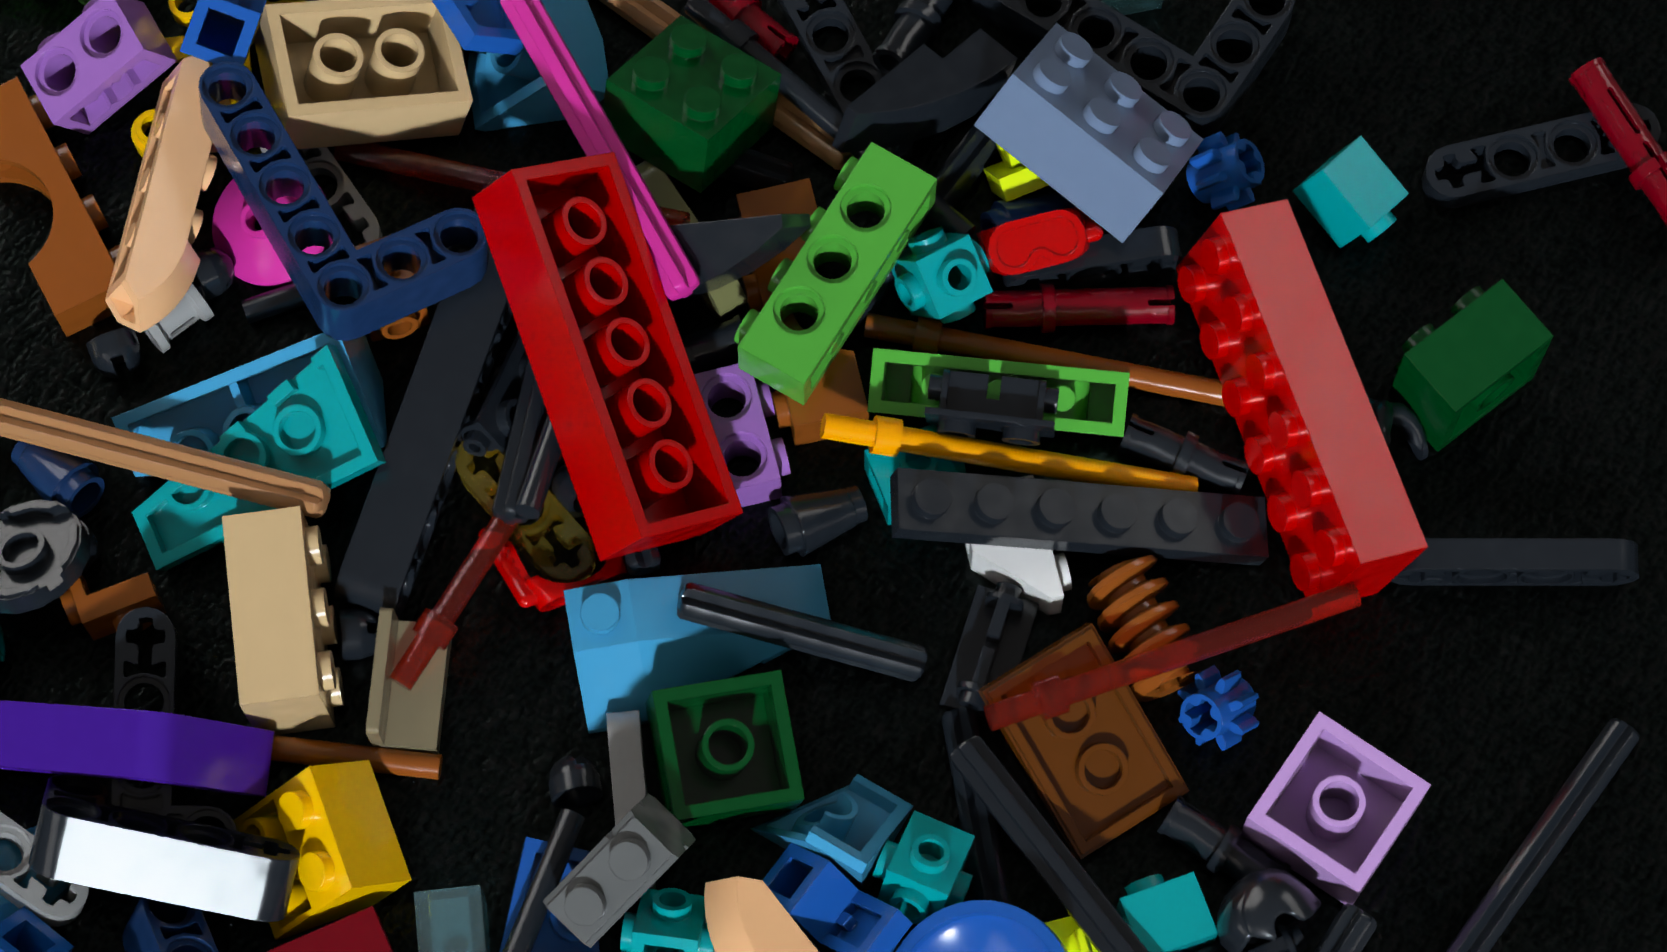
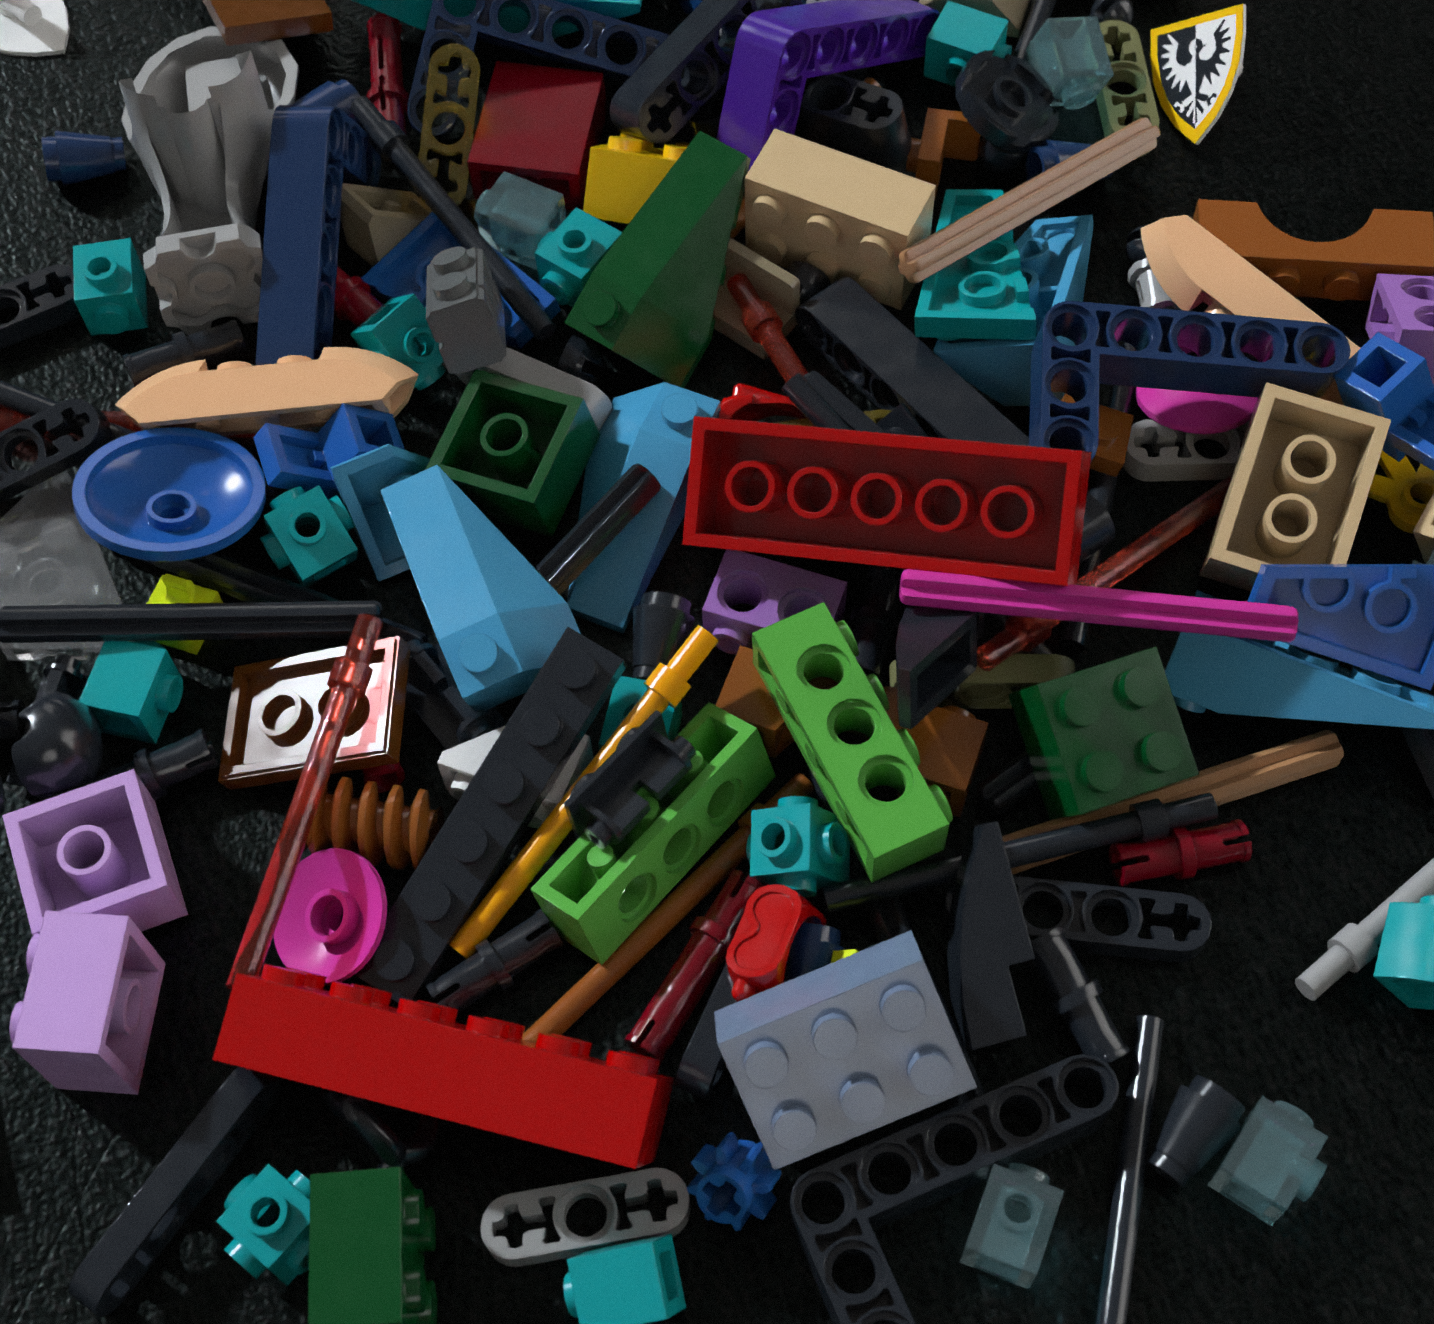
camera: 125 degrees right, 10 degrees down
blue gear [1178,665,1259,751] -> none
none -> lavender brick [9,910,166,1095]
none -> teal brick [216,1164,310,1286]
none -> dark pink dish [273,848,387,984]
none -> dark azure wedge [380,465,582,712]
none -> light grey beam [481,1168,690,1267]
none -> teal brick [535,207,622,307]
none -> dark green wedge [564,131,751,388]

